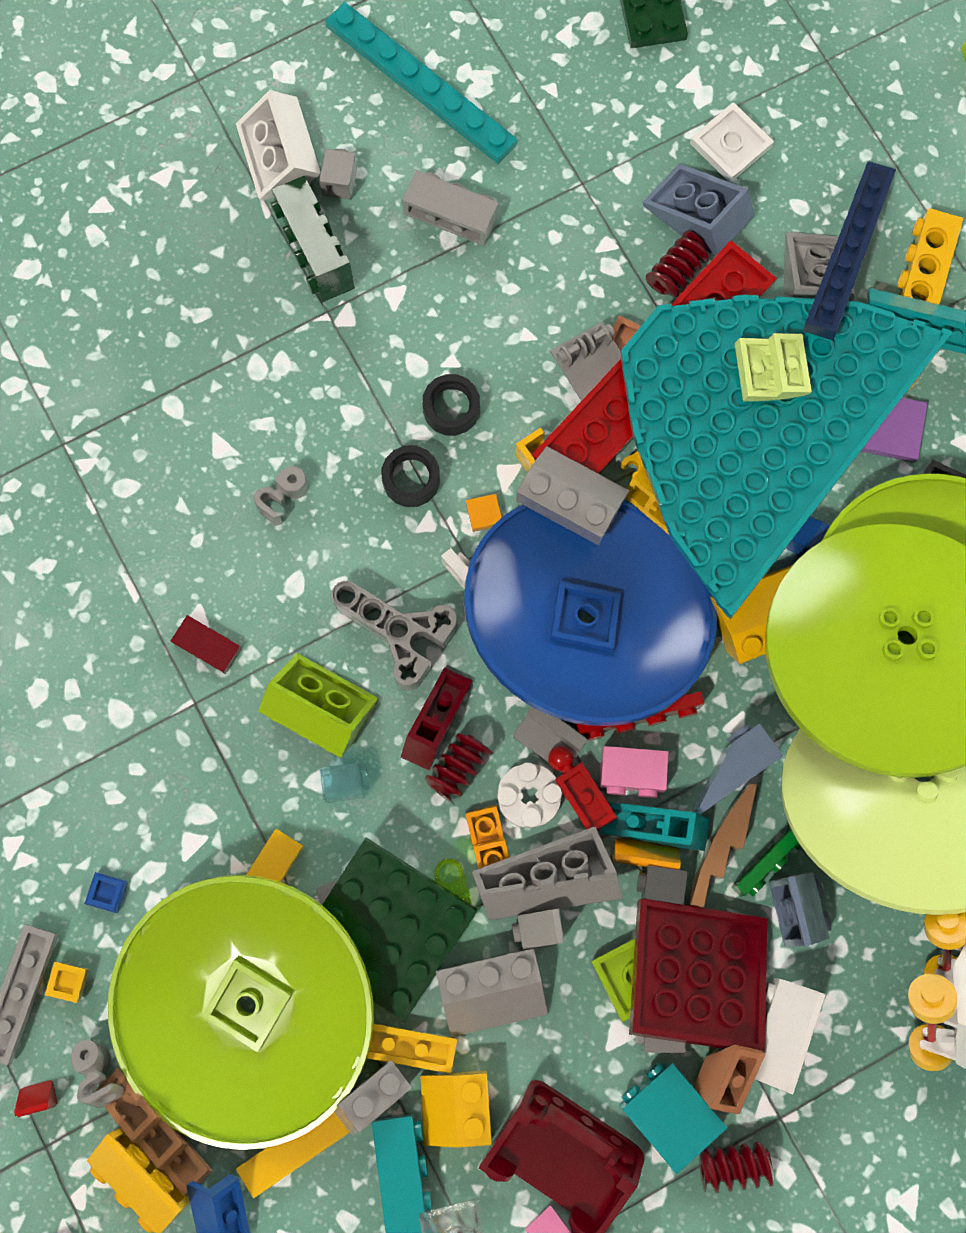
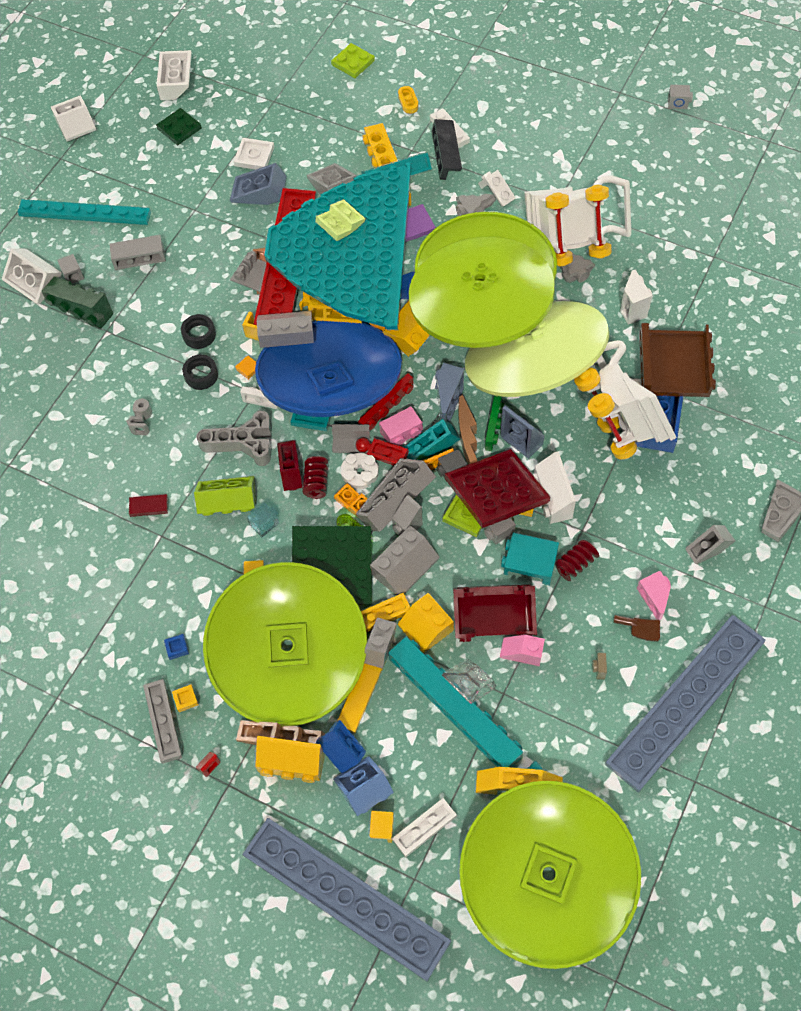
camera: 30 degrees left, 15 degrees down
light grey leg [71,1040,124,1108] -> none
dark red piece [645,231,709,297] -> none
nougat slope [693,1045,766,1114] -> none
dark blue plate [803,161,896,341] -> none

